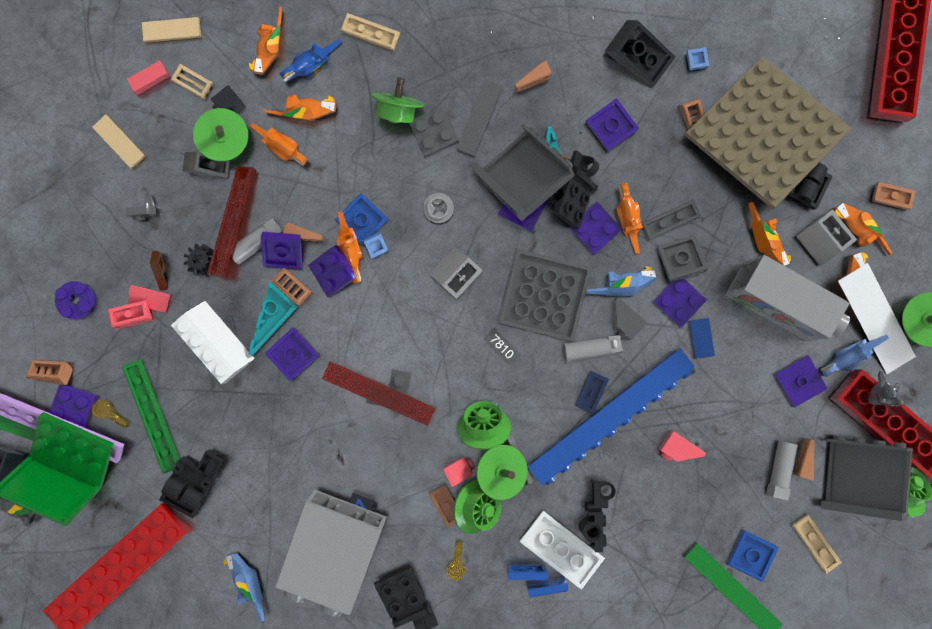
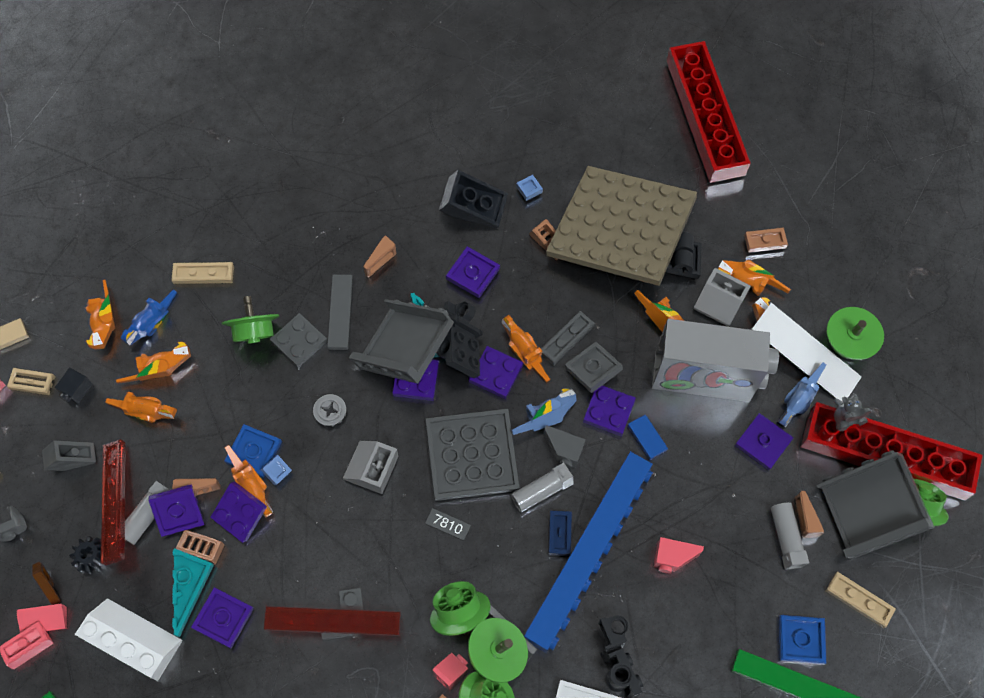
camera: 25 degrees left, 20 degrees down
bright green piece [193,108,248,162] -> none

